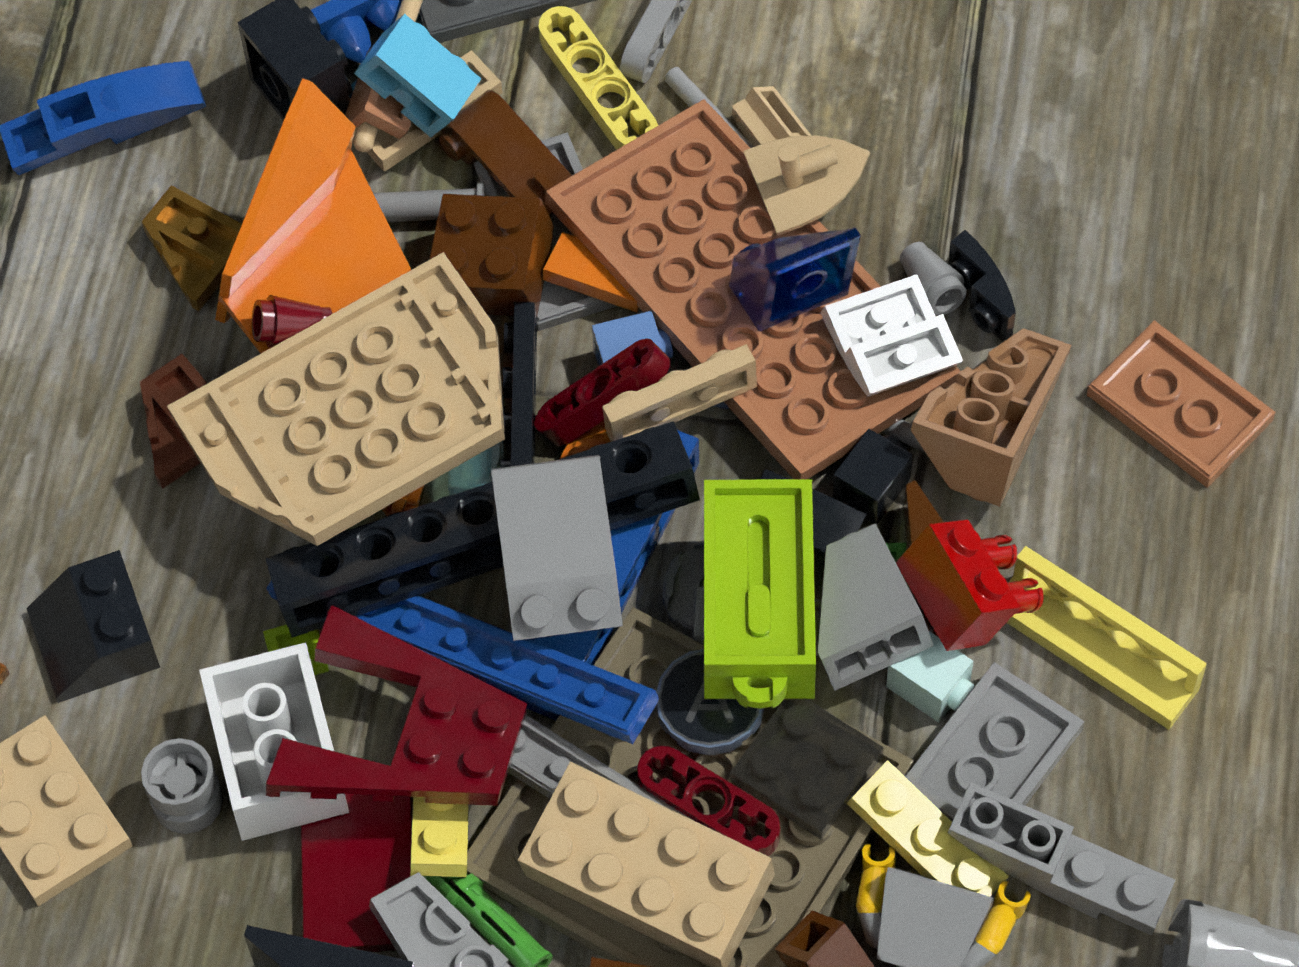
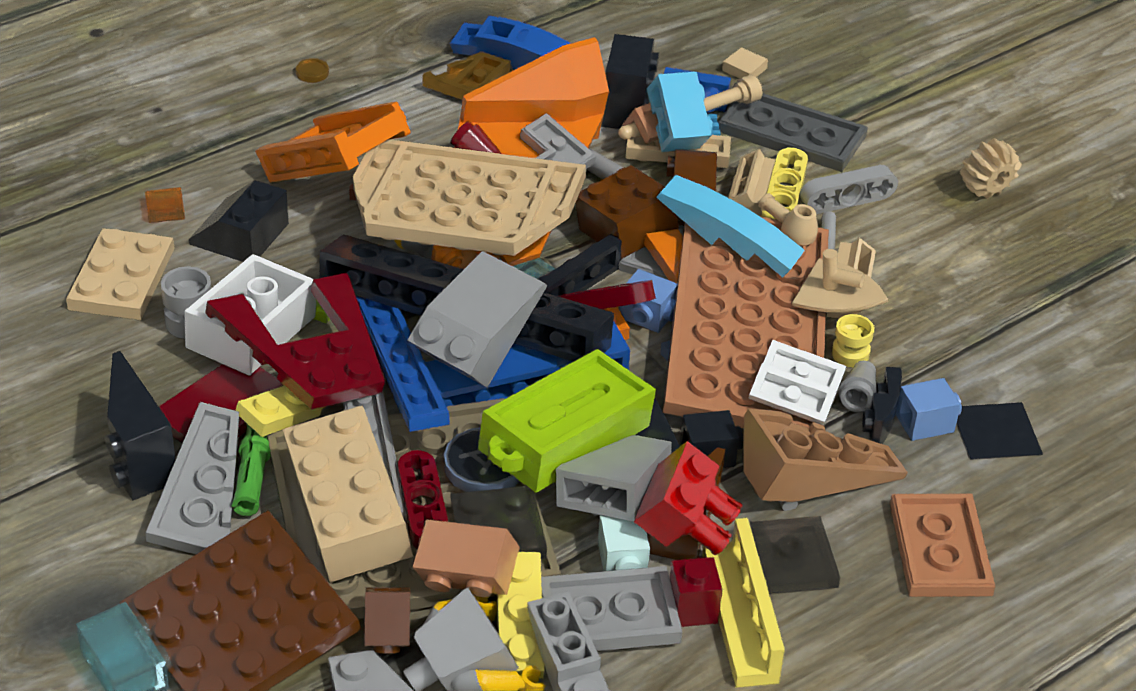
camera: 40 degrees right, 20 degrees down
tan plate [602,344,757,442] -> none
clear blue slope [729,228,861,332] -> none
none -> orange fence [255,101,411,182]
none -> nougat brick [413,520,520,597]
none -> pearl gold wing [422,52,510,100]
none -> light grey tile [520,113,596,169]
none -> medium azure slope [657,175,805,278]
none -> dark red brick [670,557,723,627]
none -> tan piece [728,149,775,216]
none -> clear smoke plate [749,516,840,594]
none -> tan bar [758,193,818,246]
none -> light yellow wheel [832,314,874,368]
none -> medium blue brick [896,378,962,441]
none -> black sticker [957,402,1043,459]

